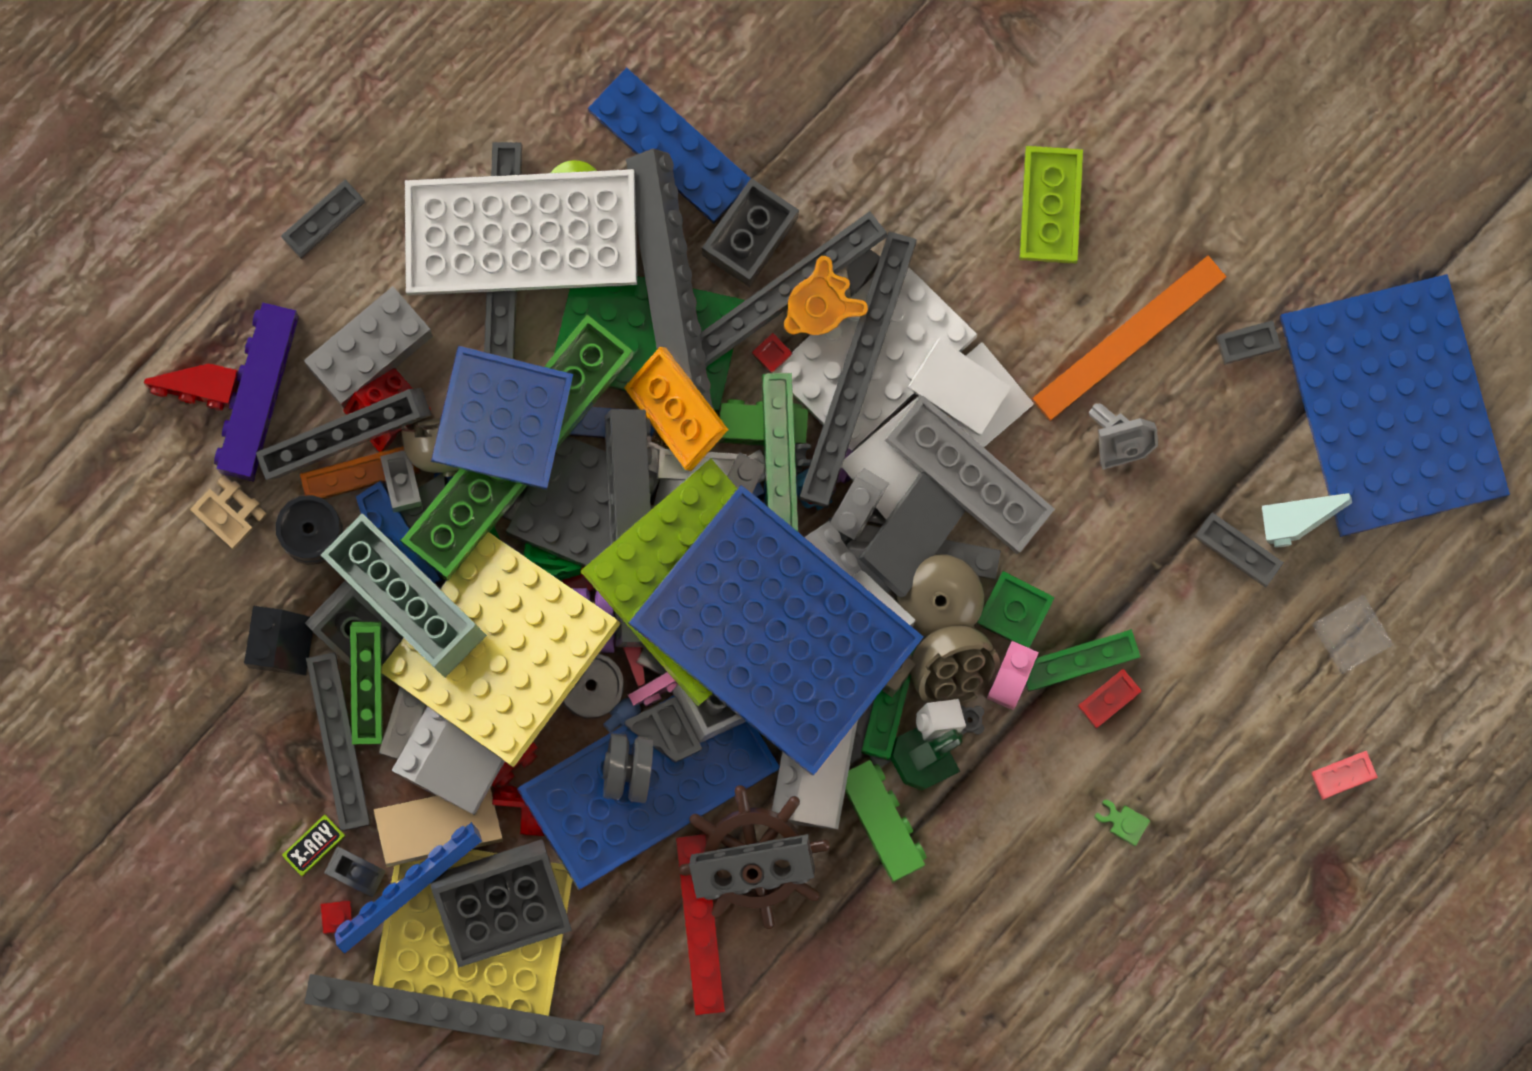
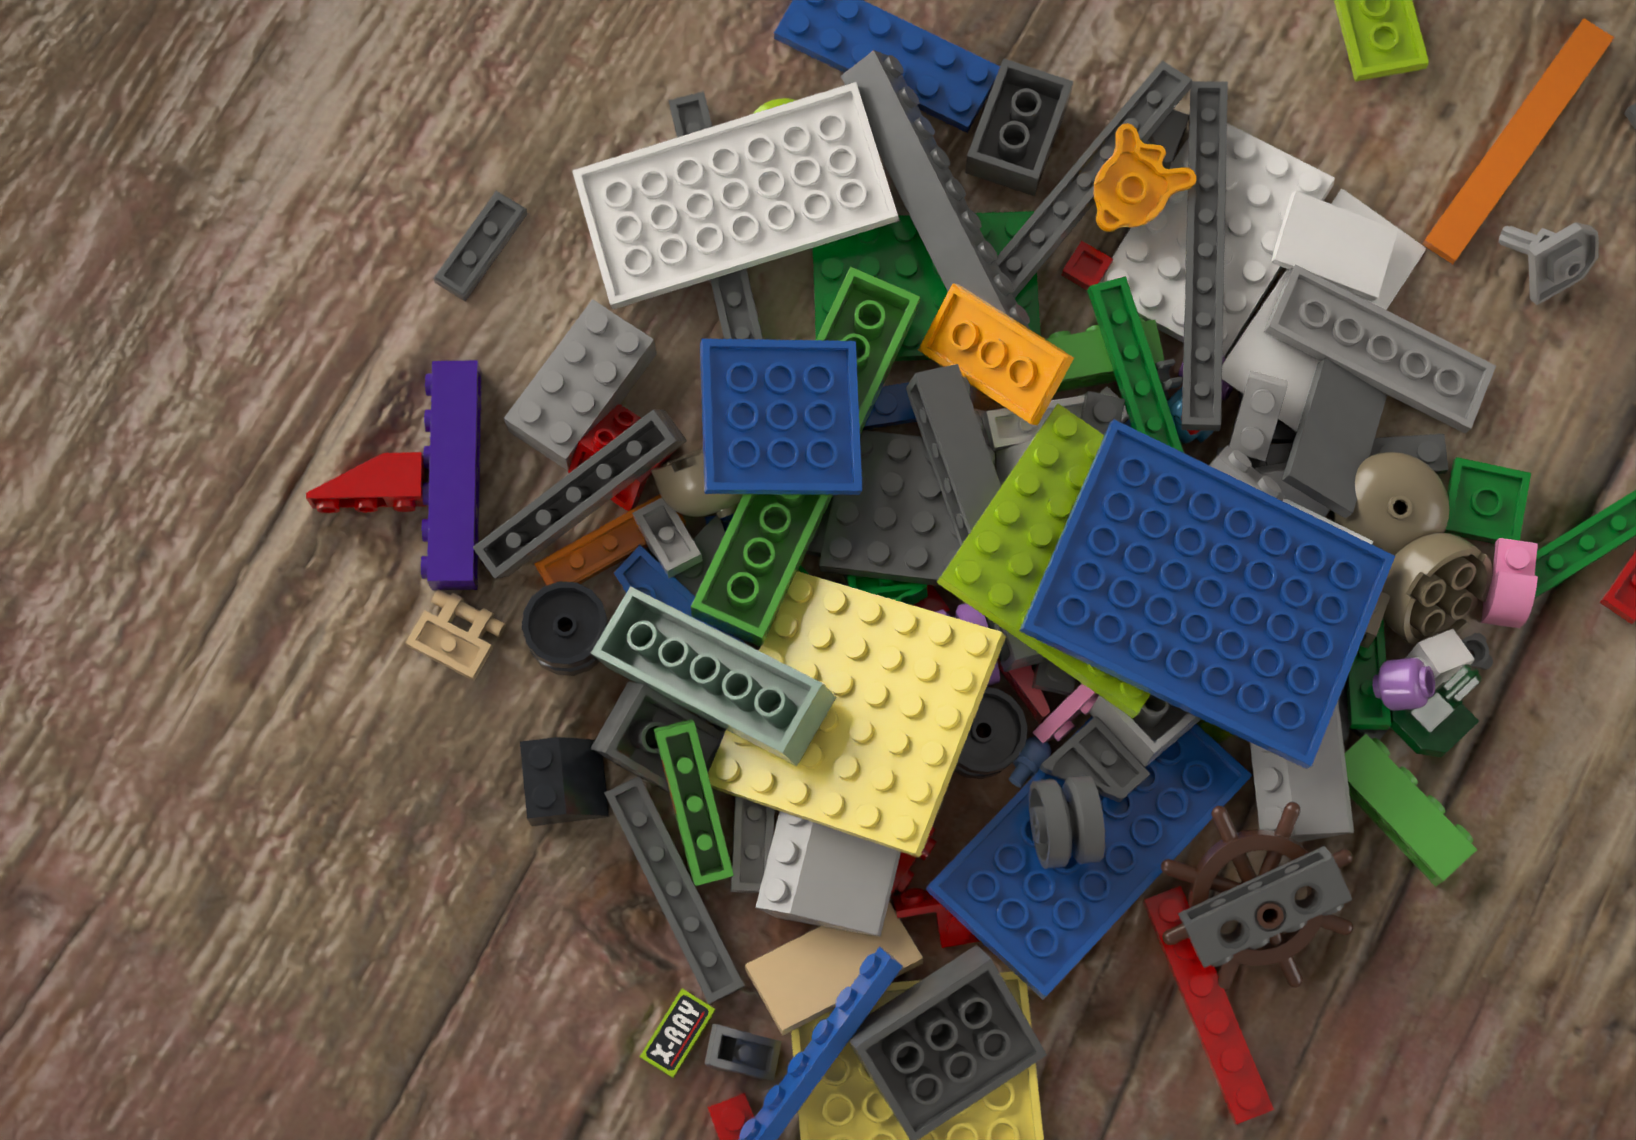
camera: 10 degrees left, 5 degrees down
none -> medium lavender head [1373,657,1435,710]

